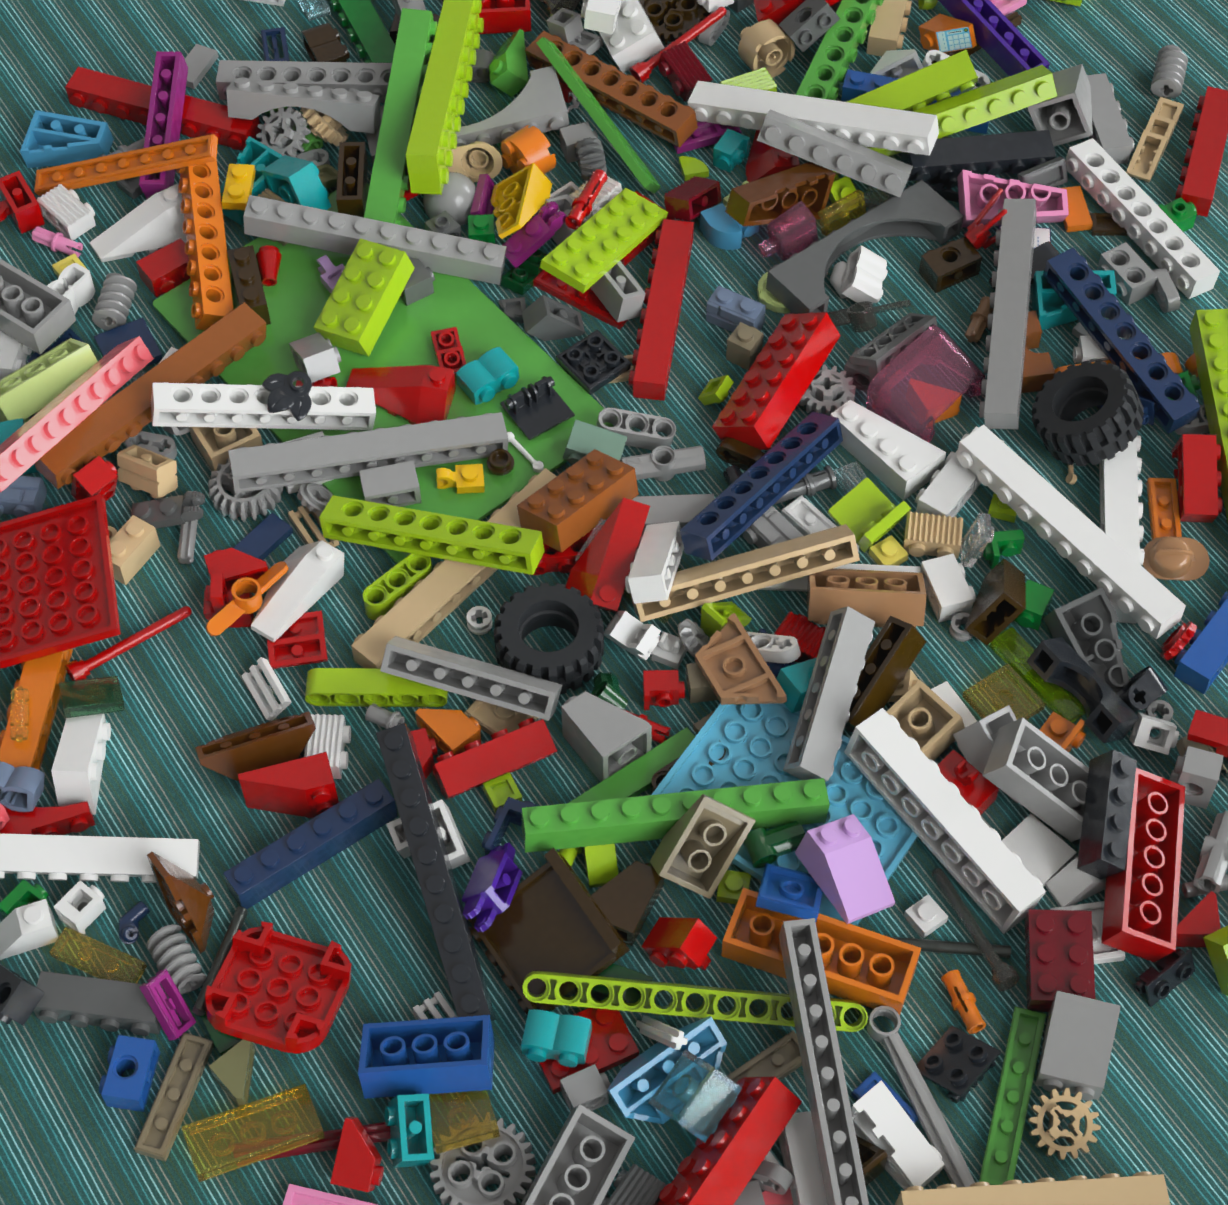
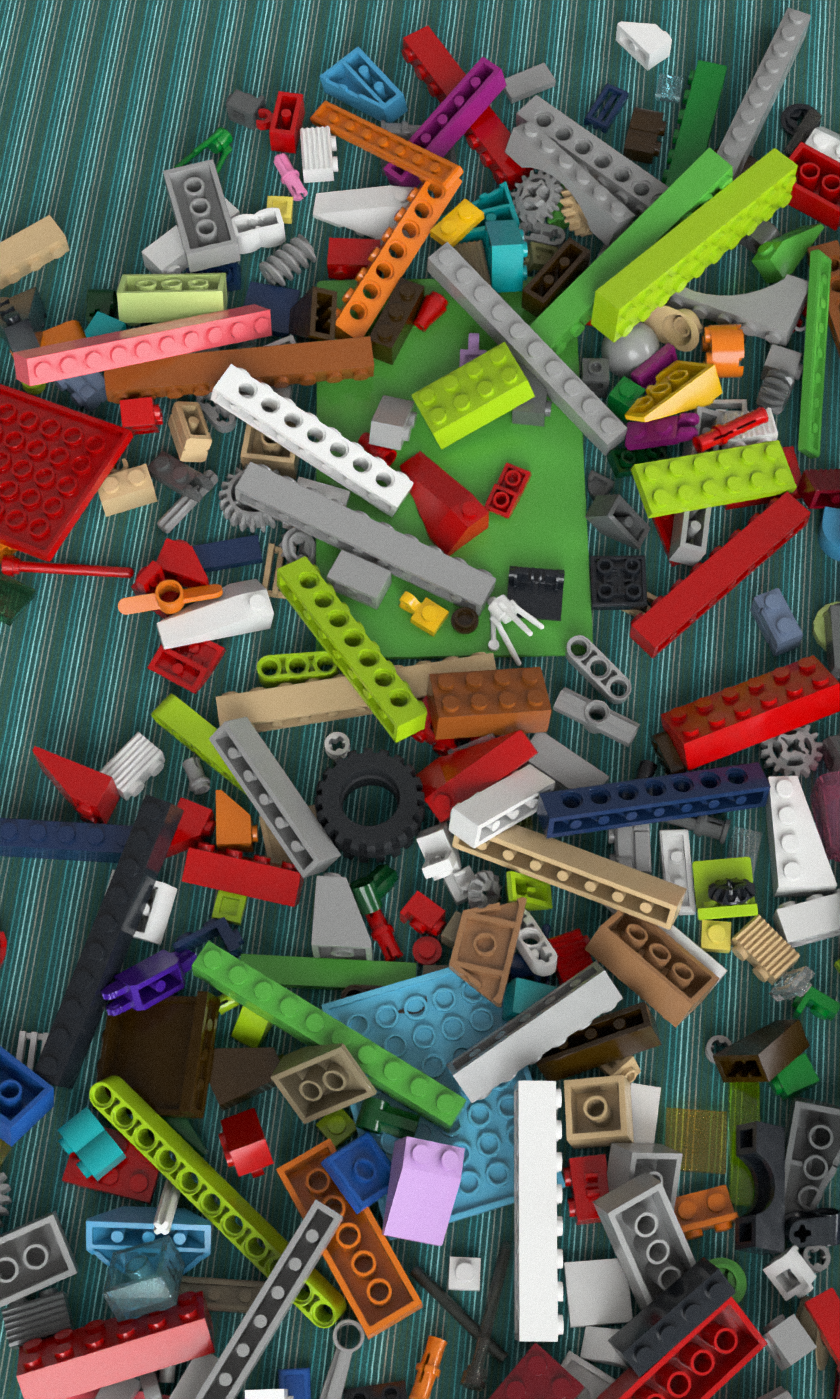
camera: 40 degrees right, 10 degrees up
reddish brown wedge [195,711,316,781] -> none
white tile [242,657,292,721] -> none
black plate [262,371,312,421] -> none
teal brick [456,347,520,405] -> none
light grey brick [560,1064,610,1112] -> none
sand green brick [562,419,627,465] -> none
lime plate [698,375,734,406] -> none
dark tan brick [726,322,764,370] -> none
white brick [920,553,976,622] -> none
none -> dark brown slope [288,286,337,341]
none -> red plate [413,936,442,965]
none -> white plant [488,595,544,666]
none -> black gear [708,877,756,905]

